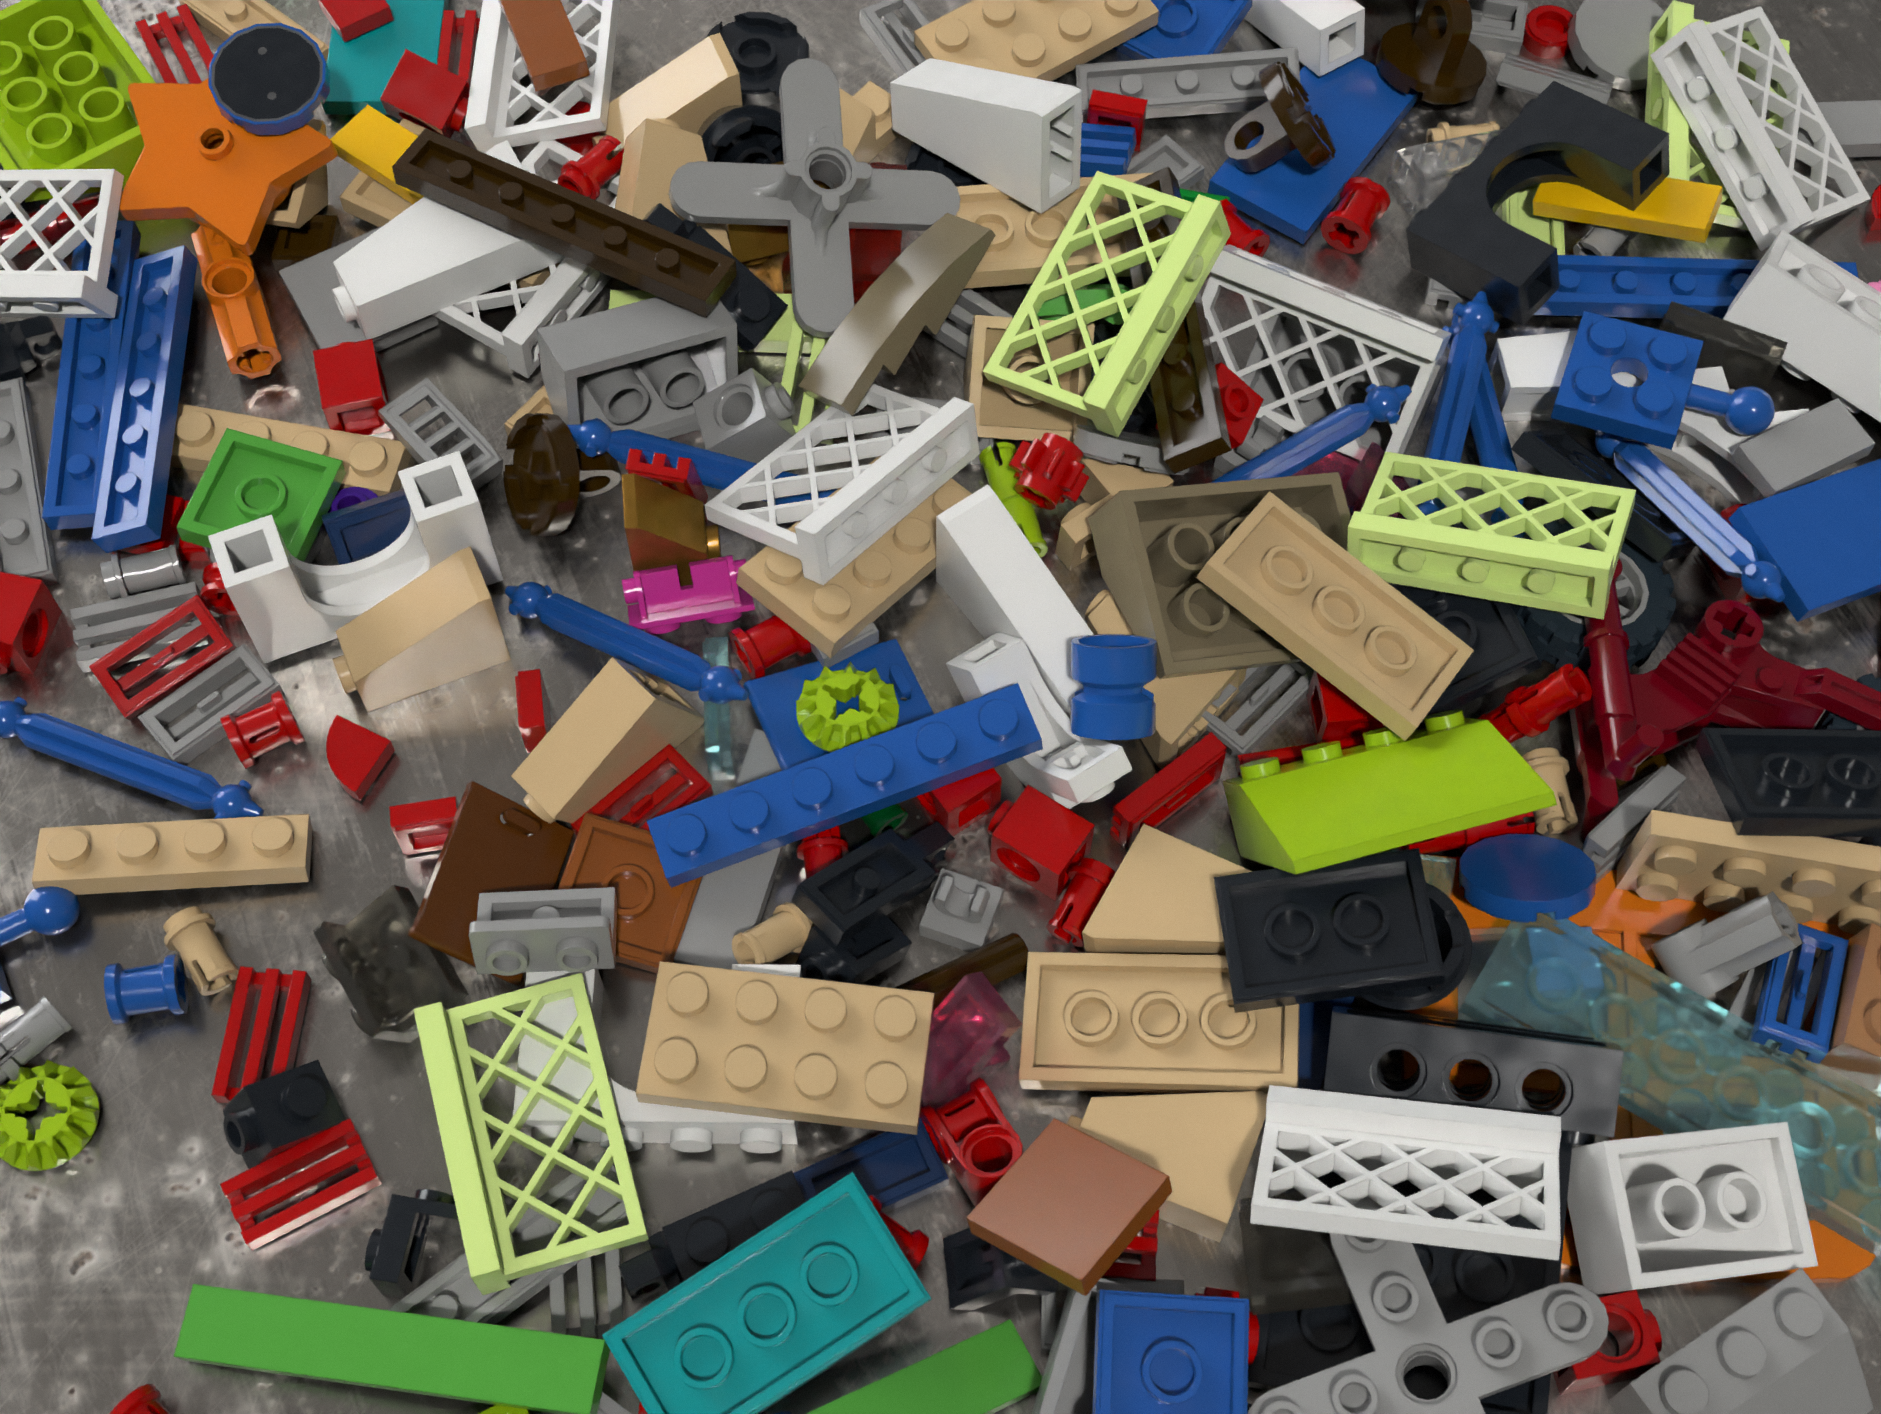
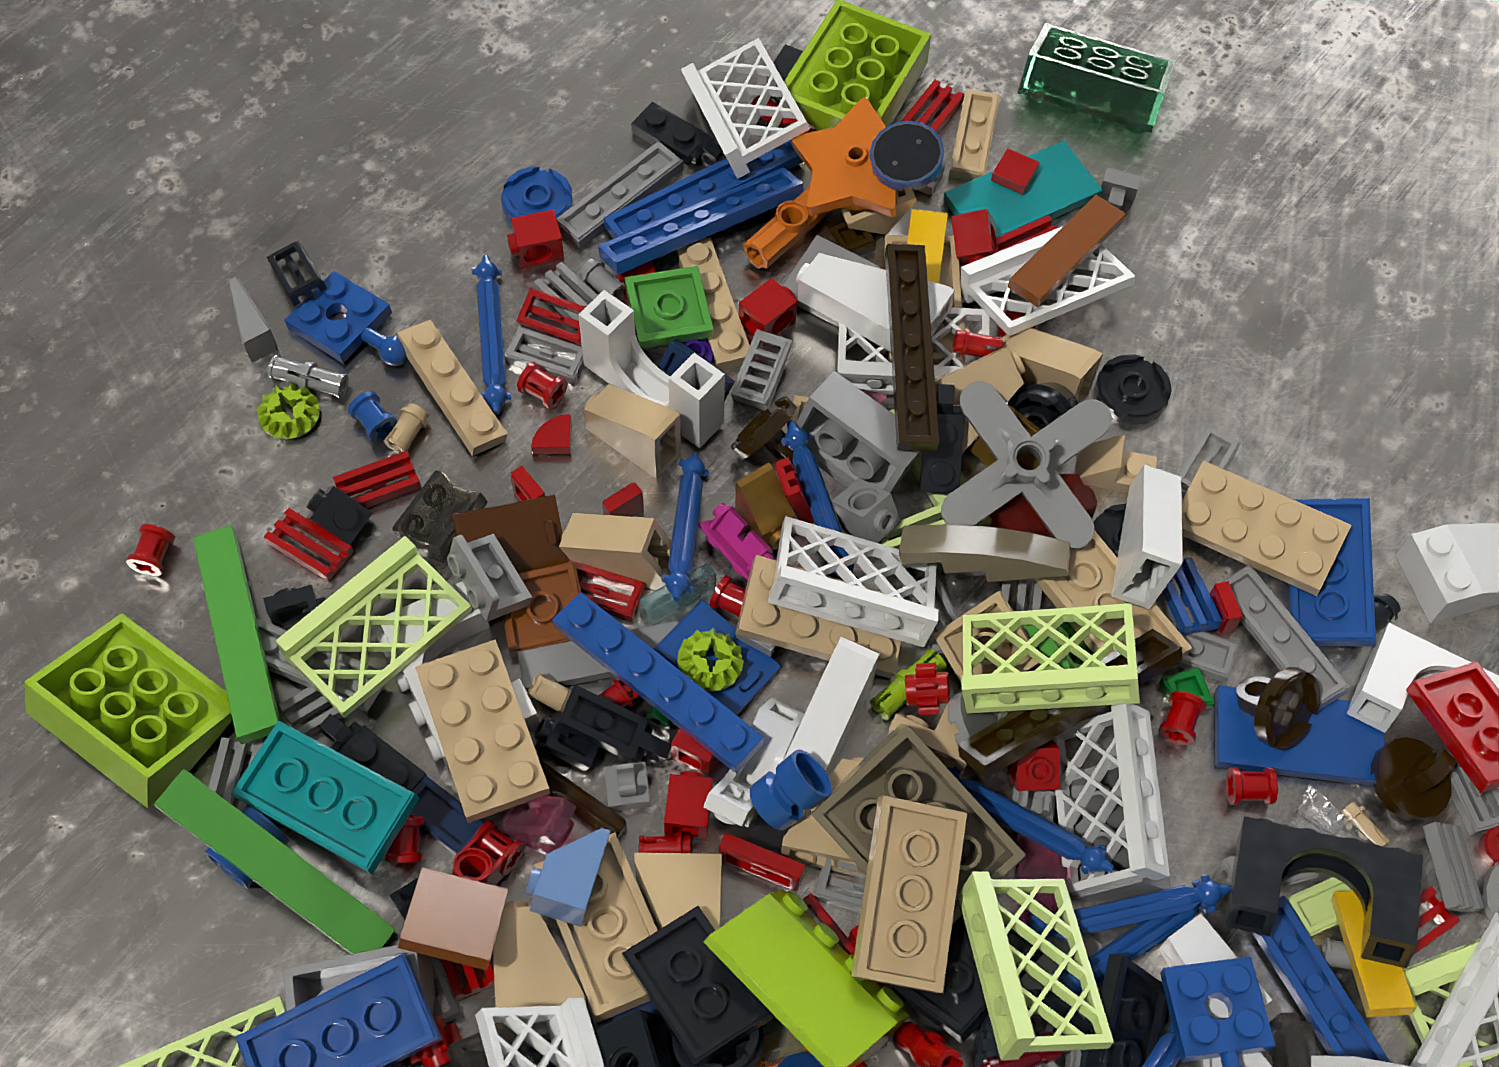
camera: 60 degrees right, 0 degrees up
none -> medium blue slope [526,828,611,927]

